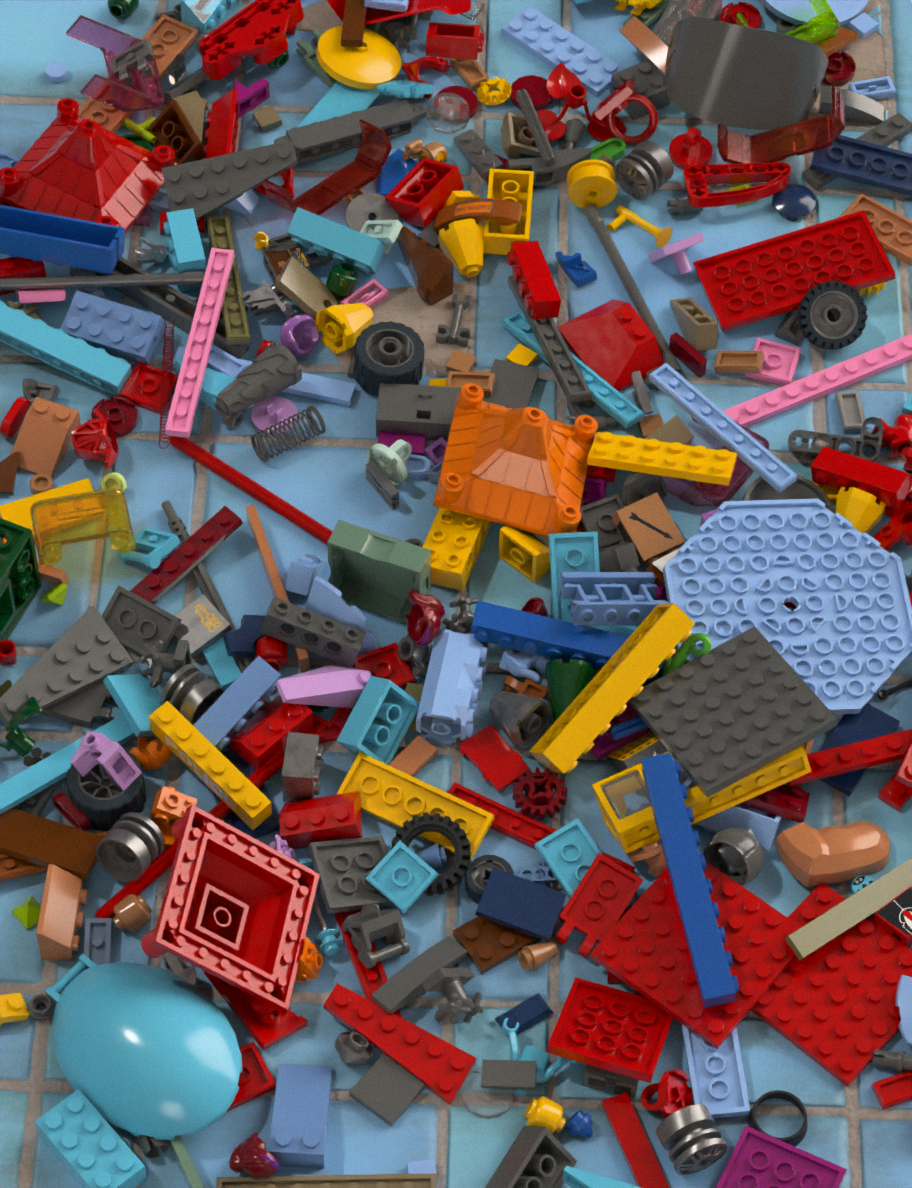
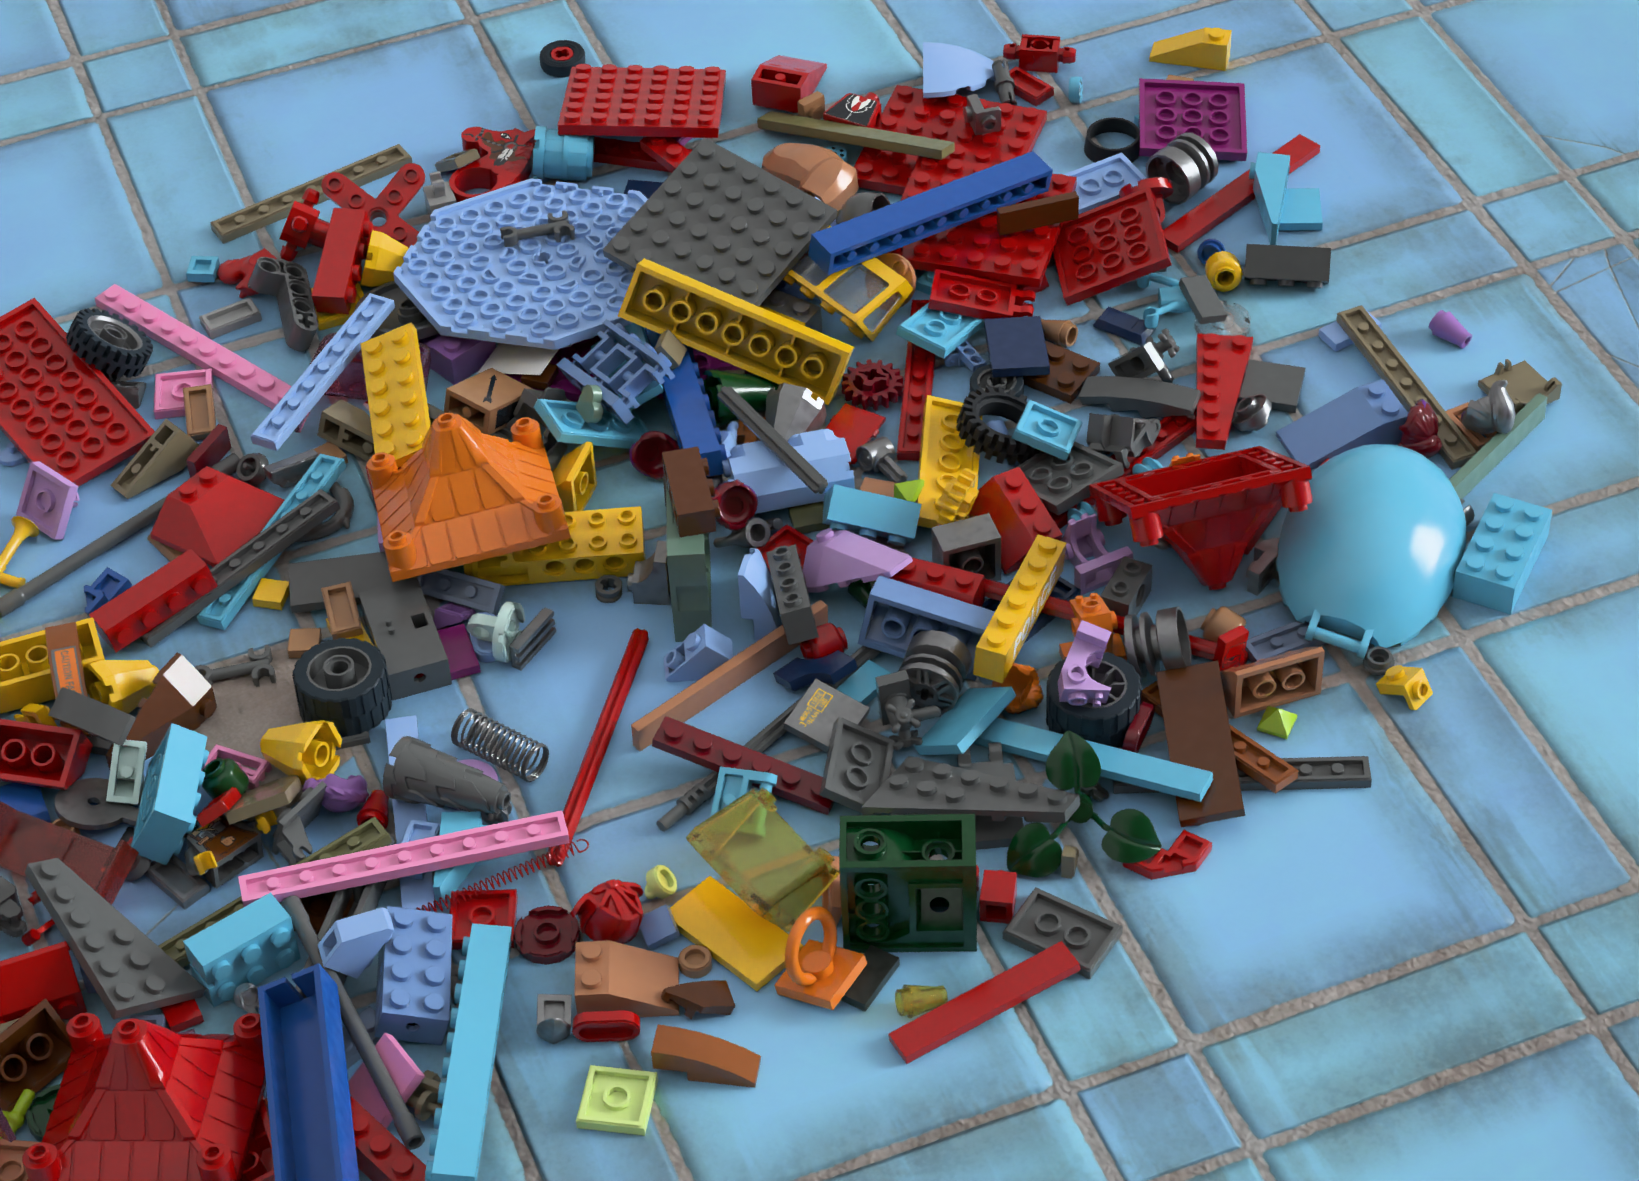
camera: 110 degrees left, 10 degrees down
none -> dark grey slope [48,687,136,746]
none -> red tile [196,787,242,827]
none -> light blue slope [318,907,394,979]
none -> dark grey bar [500,210,575,247]
none -> sand green tile [576,385,603,423]
none -> medium blue tile [640,904,681,950]
none -> dark tan tile [654,329,687,370]
none -> reddish brown brick [662,446,721,537]
none -> dark grey axle [718,386,828,494]
none -> flat silver axle [856,436,908,483]
none -> lime slope [894,479,925,502]
none -> yellow gear [936,468,979,526]
none -> flat silver bracket [963,94,1001,135]
none -> reddish brown tile [997,191,1079,236]
none -> medium azure tile [1069,77,1083,103]
none -> red tile [1213,625,1249,671]

